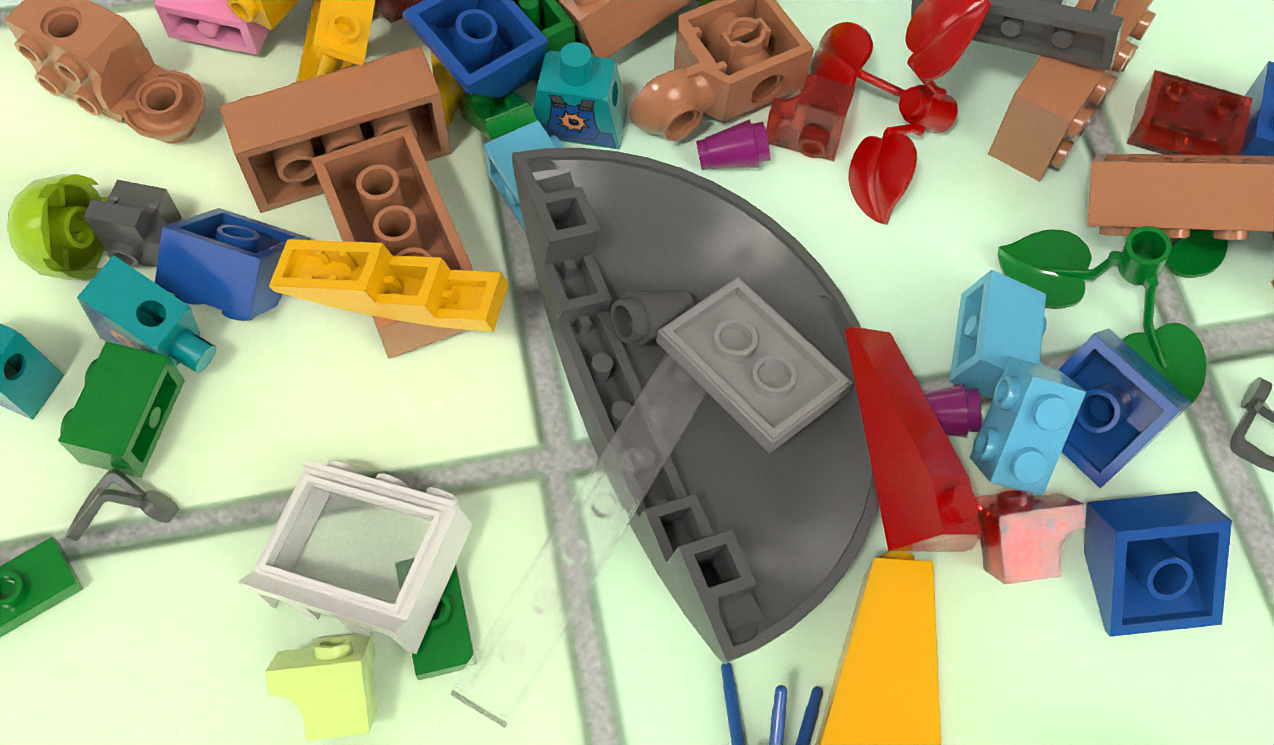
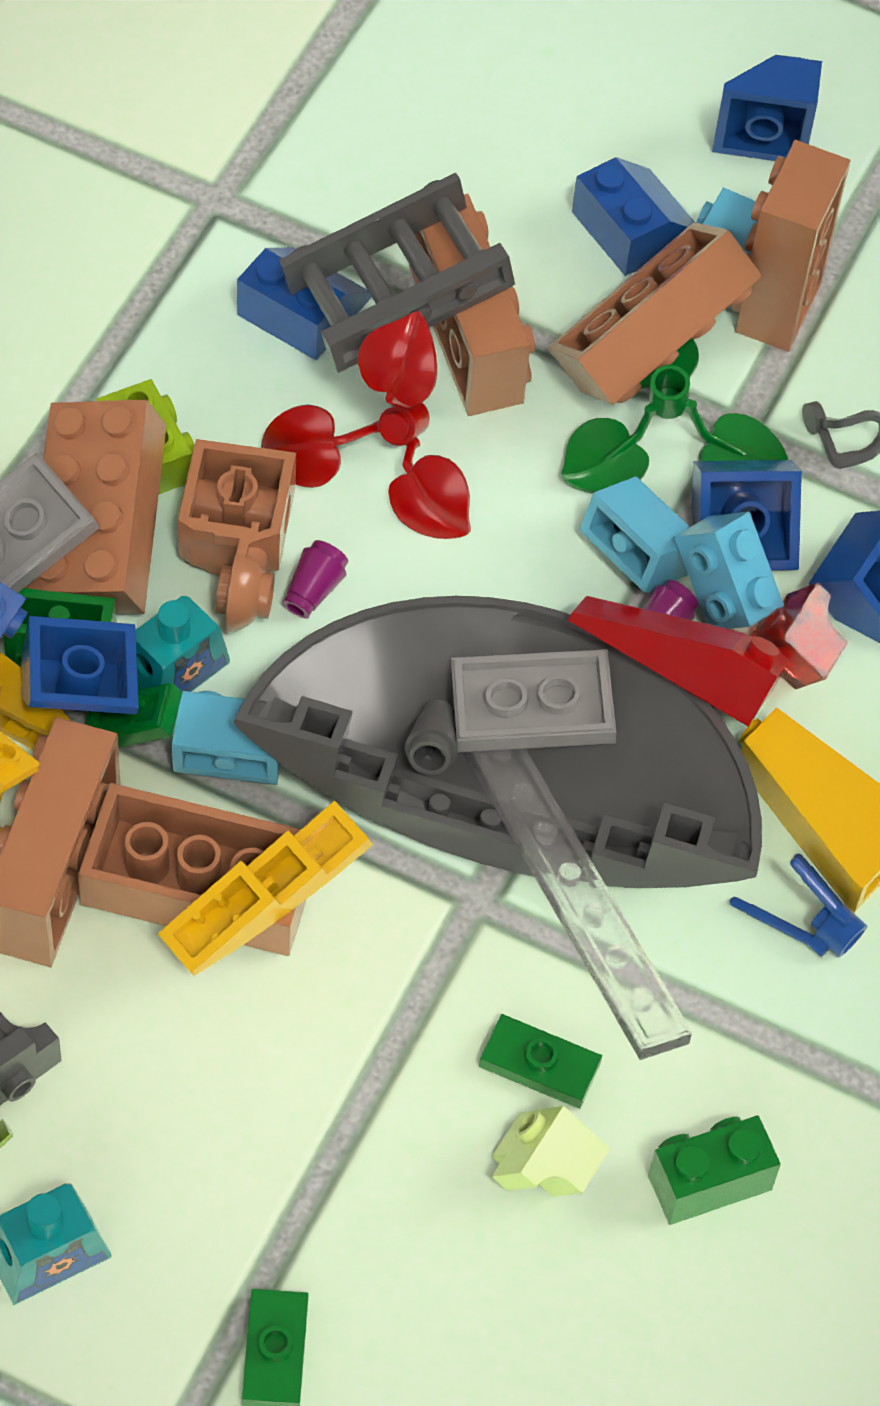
camera: 55 degrees left, 5 degrees down
green brick [58,342,185,478] -> none
dark grey piece [65,469,179,542] -> none
teal torso [77,255,217,373] -> none
blue slope [155,208,310,321] -> none
window [237,459,473,654] -> none
clear red brick [766,74,856,162] -> none
clear red brick [1126,70,1253,155] -> none

